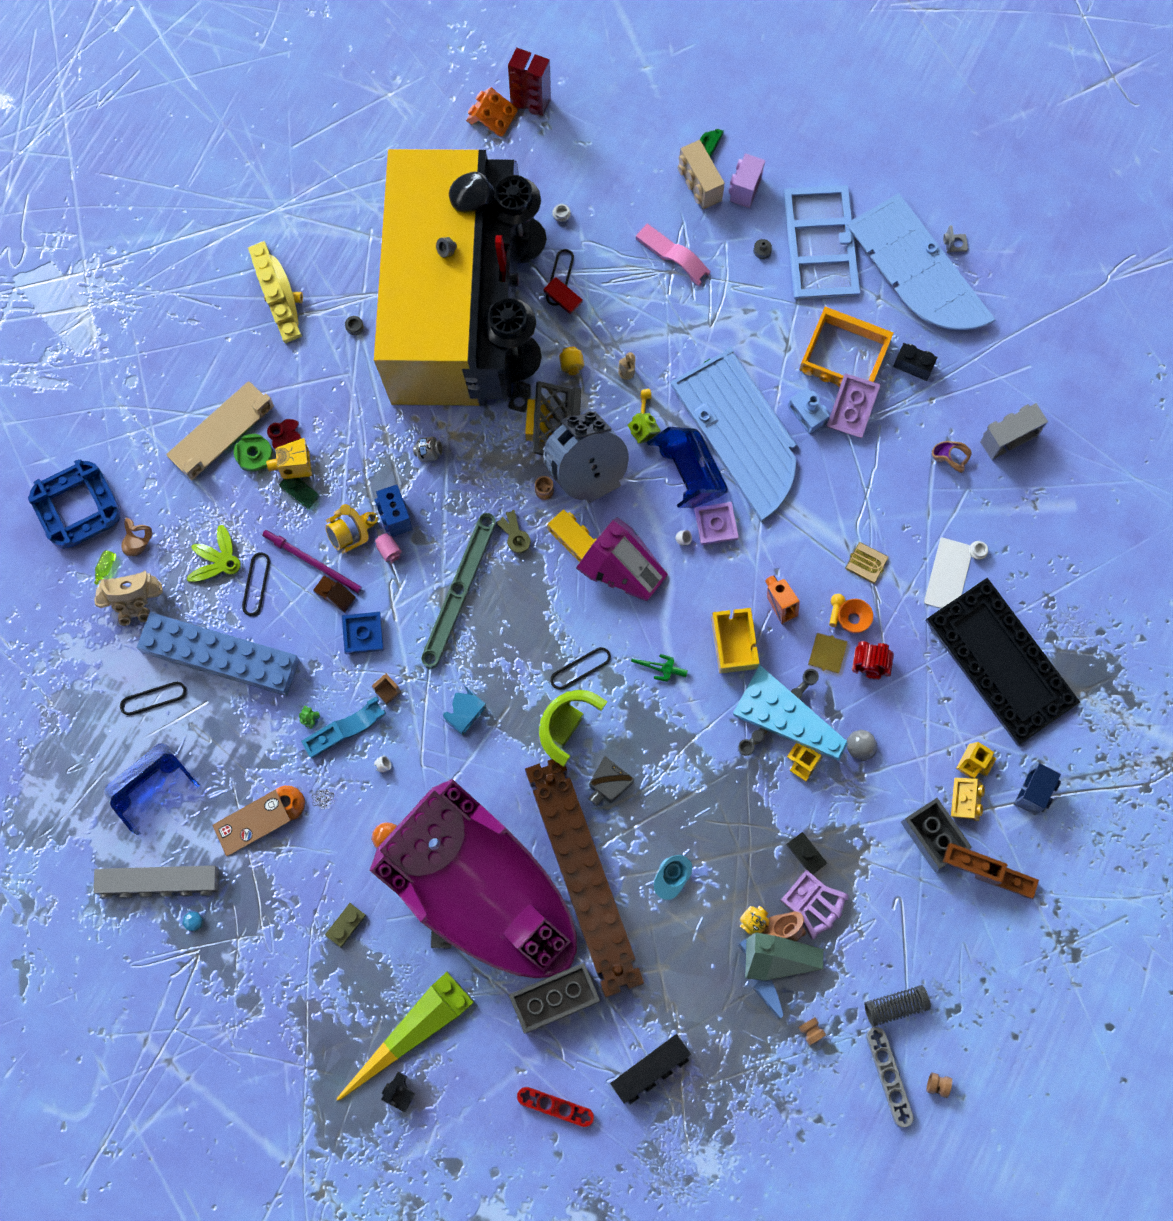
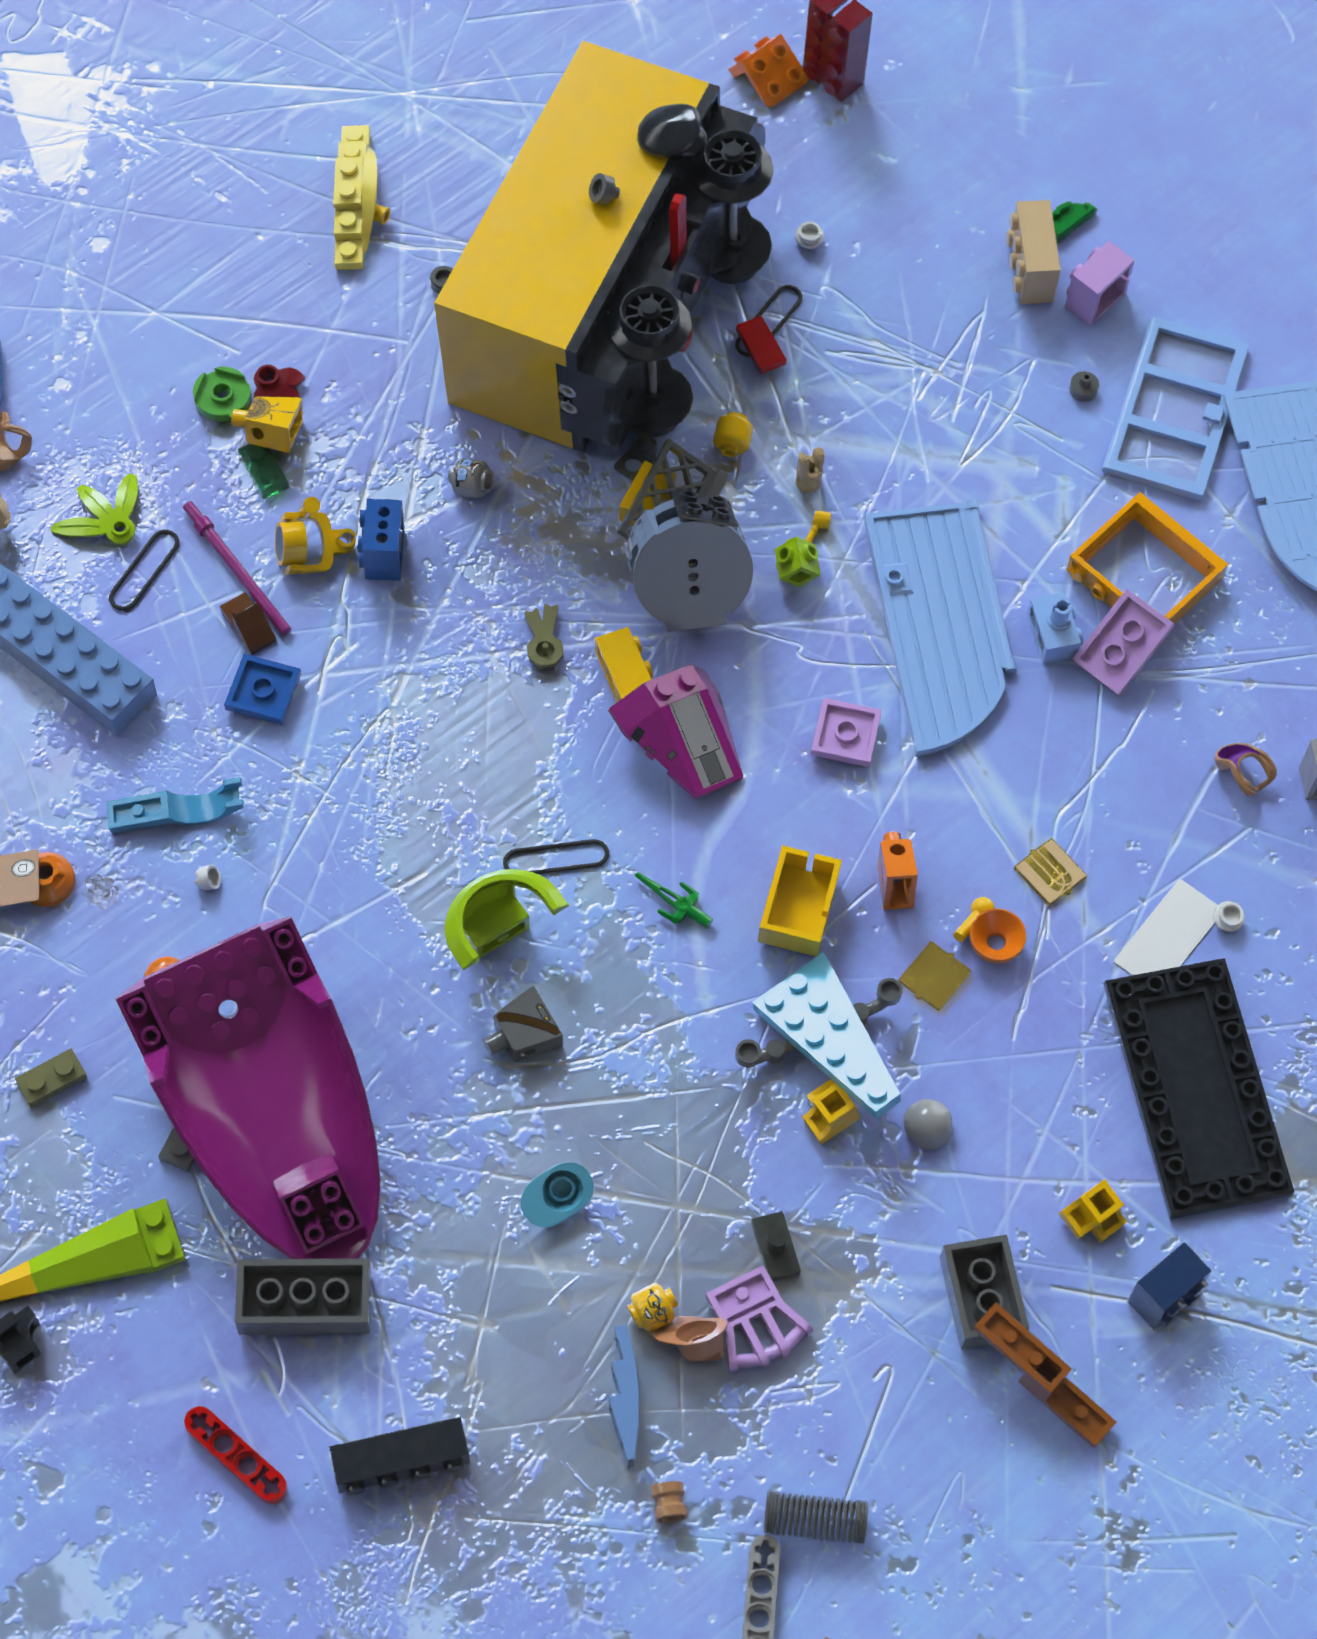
camera: 20 degrees right, 10 degrees down
tan bracket [166,381,274,481] -> none
bright green plant [299,706,320,729] -> none
medium nougat panel [372,673,401,705] -> none
bright pink brick [375,533,402,562] -> none
sand green beam [421,513,496,669] -> none
dark azure piece [439,686,486,736] -> none
reddish brown brick [525,759,644,998] -> none
medium nougat wheel [535,476,554,500] -> none
bright pink piece [636,223,710,286] -> none
clear blue windscreen [647,427,728,508] -> none
white hinge [675,530,692,546] -> none
sand green wedge [745,932,824,981] -> none
red brick [852,641,894,680] -> none
black brick [893,343,938,381] -> none
yellow bracket [951,778,985,821] -> none

